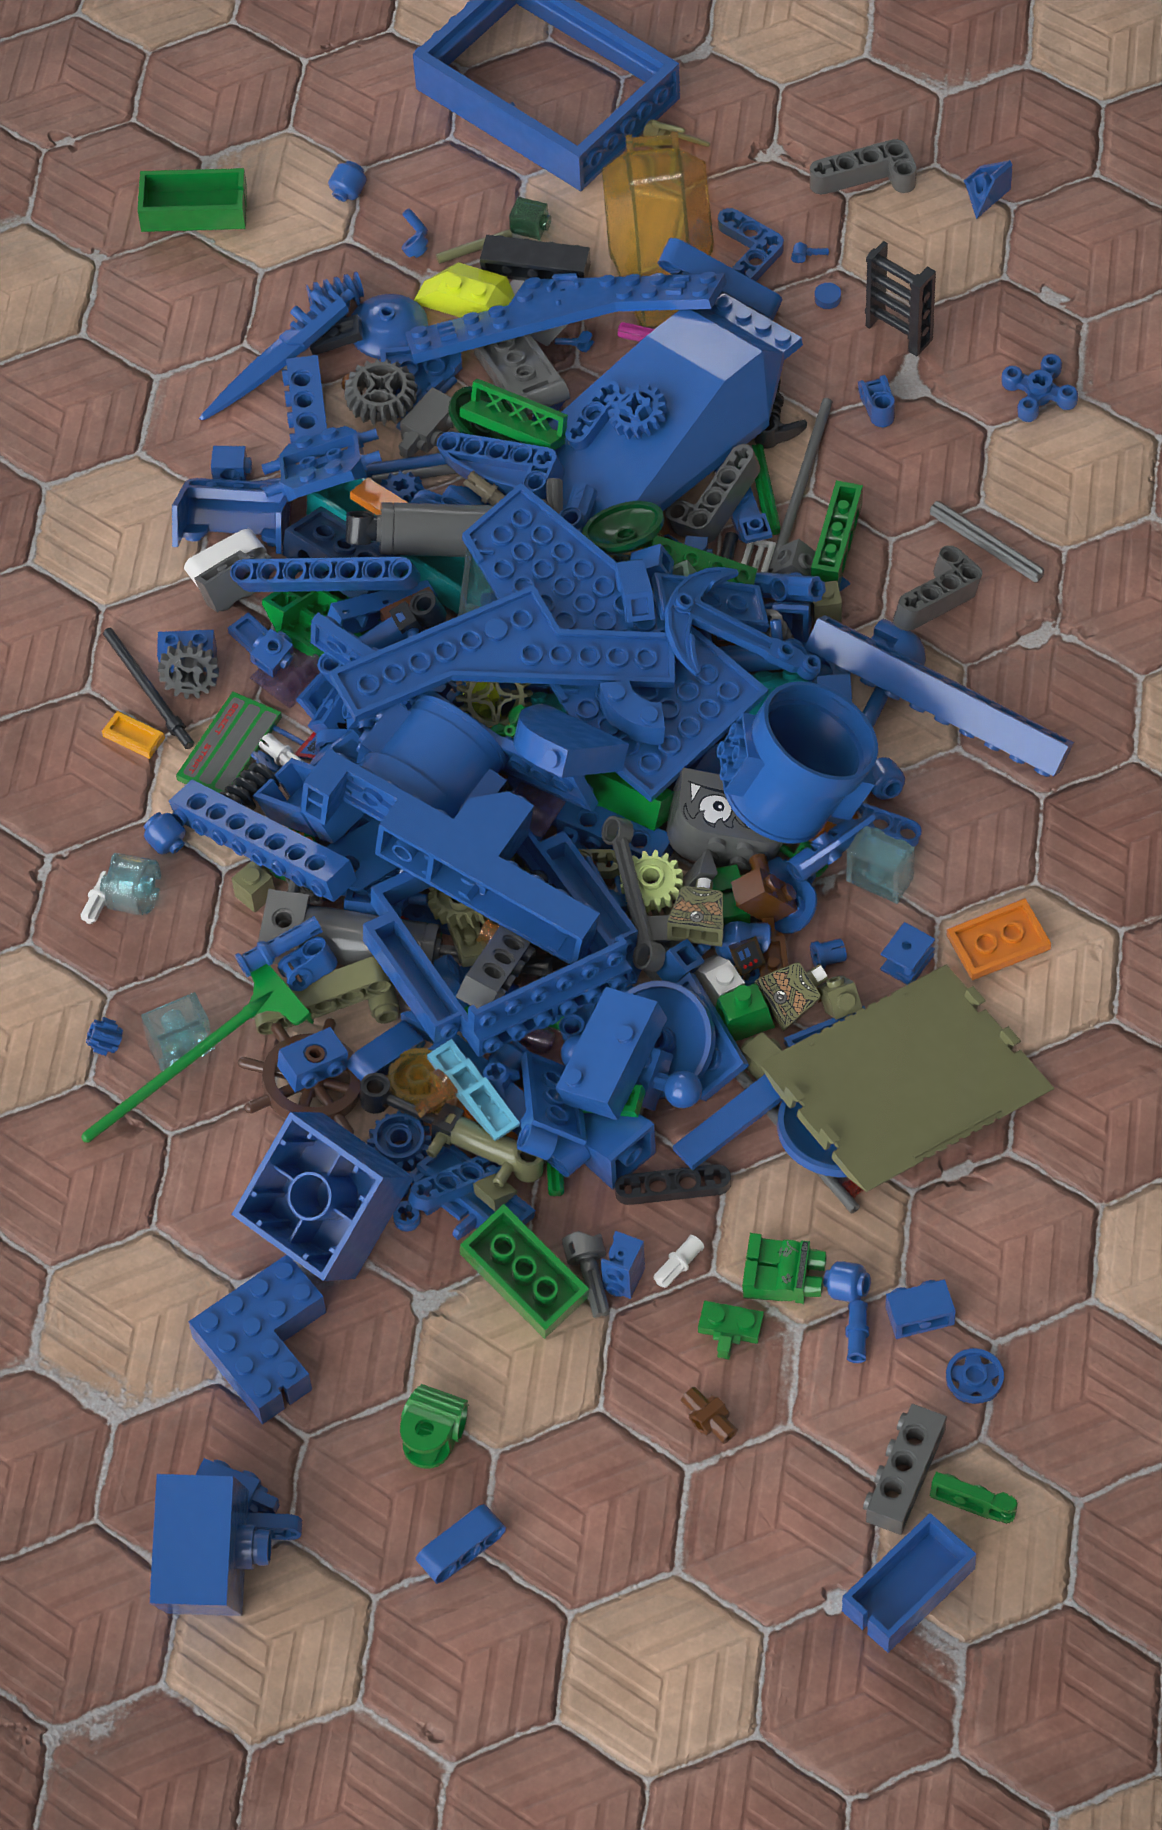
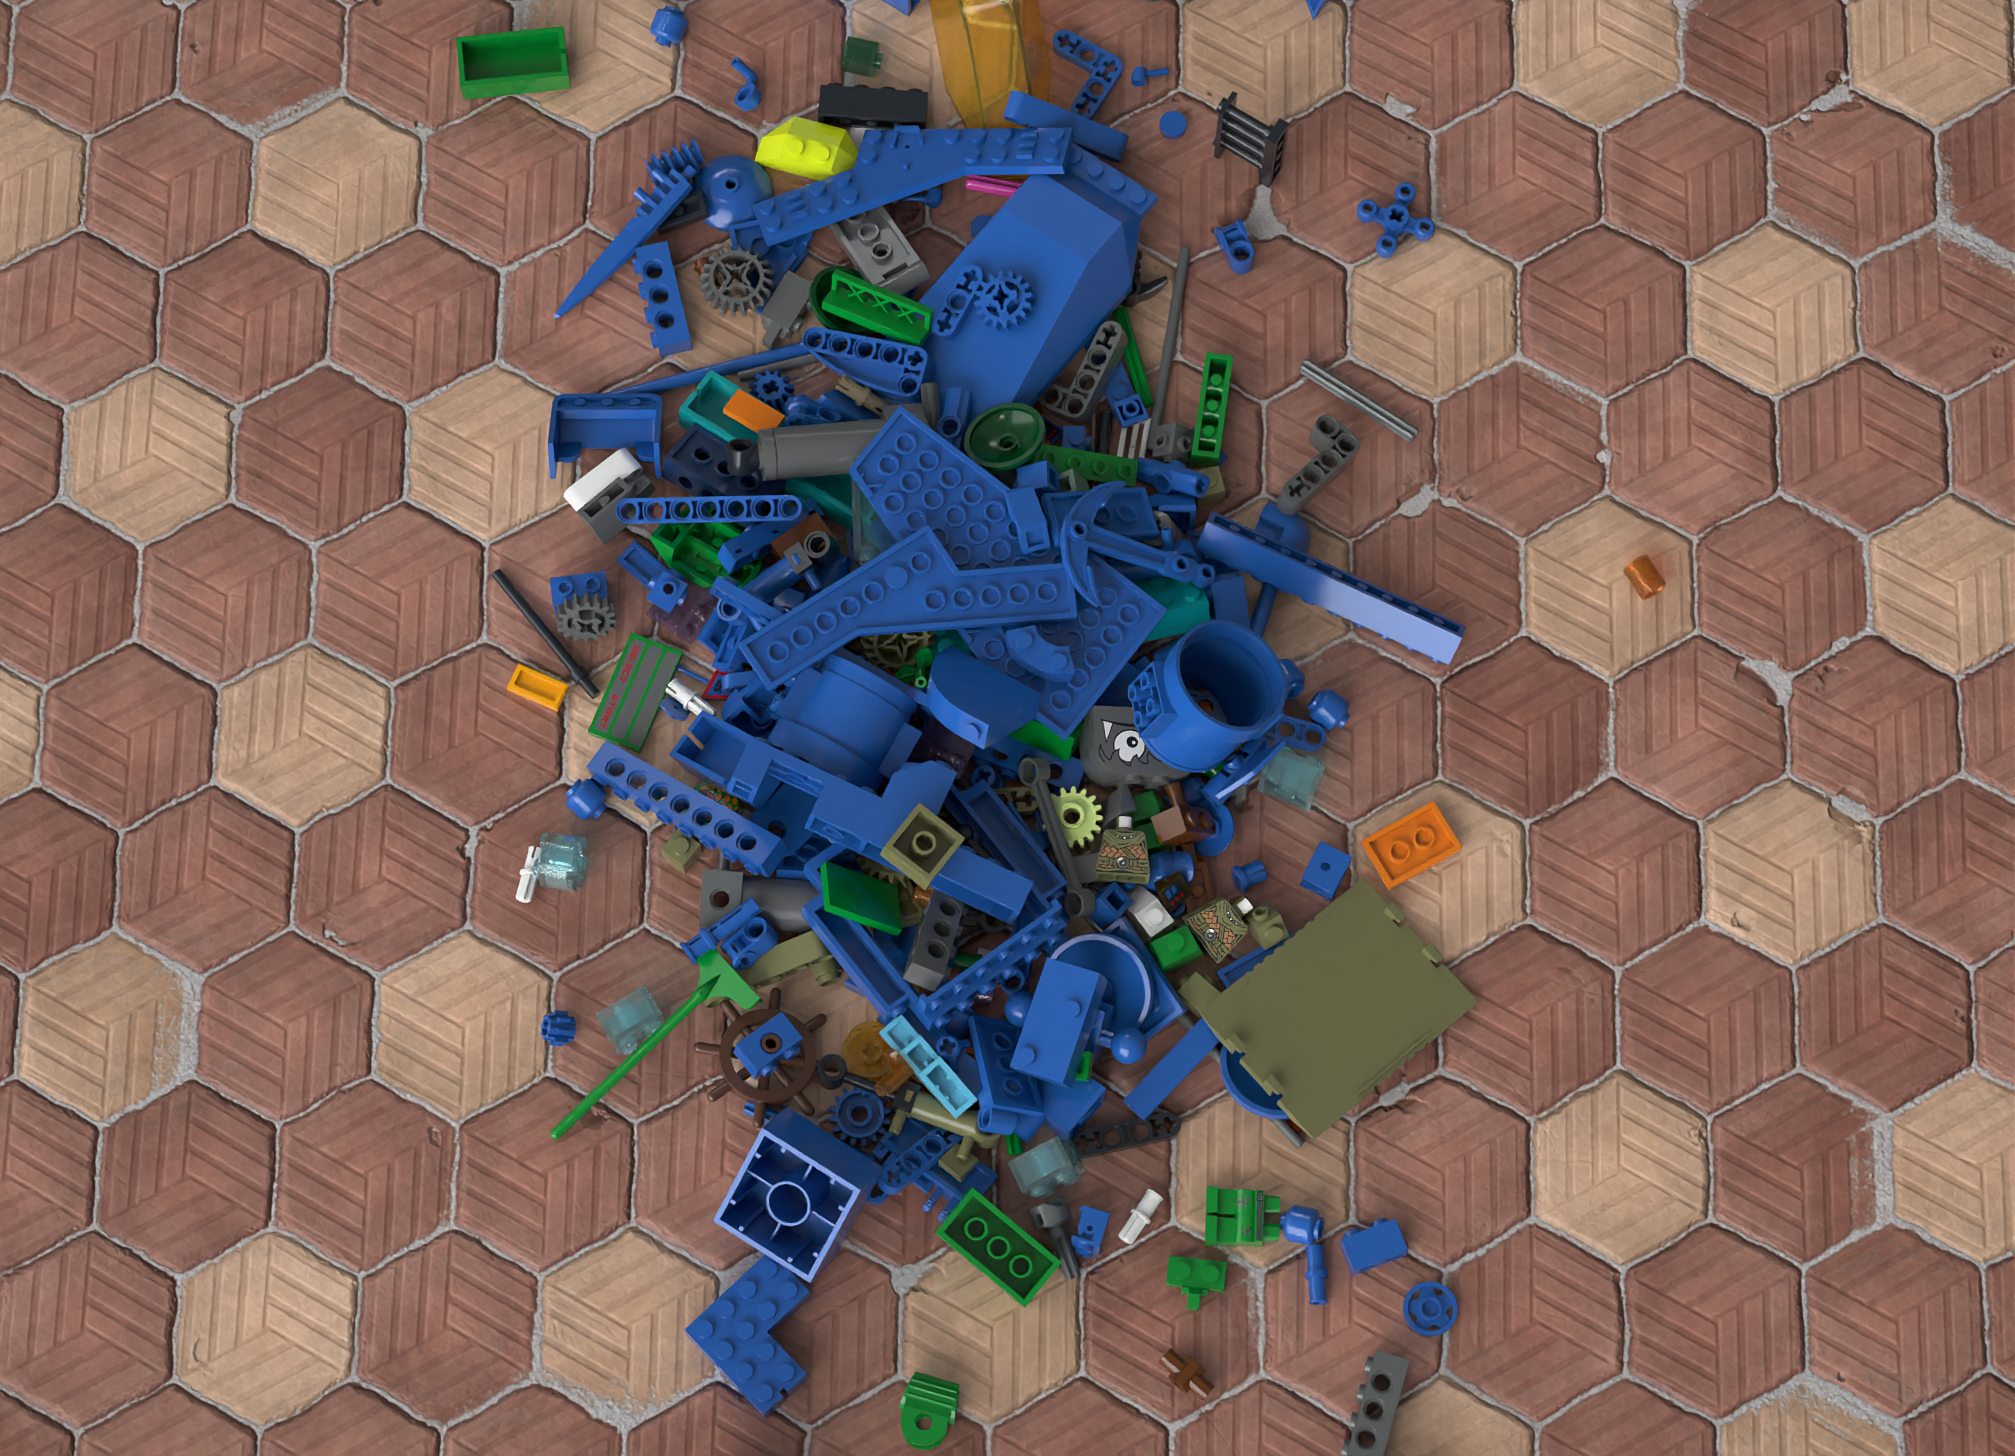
camera: 10 degrees left, 15 degrees up
blue brick [211,446,252,481] -> none
black piece [220,763,280,810] -> none
blue piece [261,426,382,502] -> none
blue beam [347,1020,426,1081] -> none
olive bar [436,229,513,264] -> none
green hinge [930,1472,1018,1524] -> none
none -> green tile [820,861,902,936]
none -> olive brick [880,803,965,890]
none -> clear light blue brick [1007,1136,1086,1199]
none -> blue head [1307,689,1350,730]

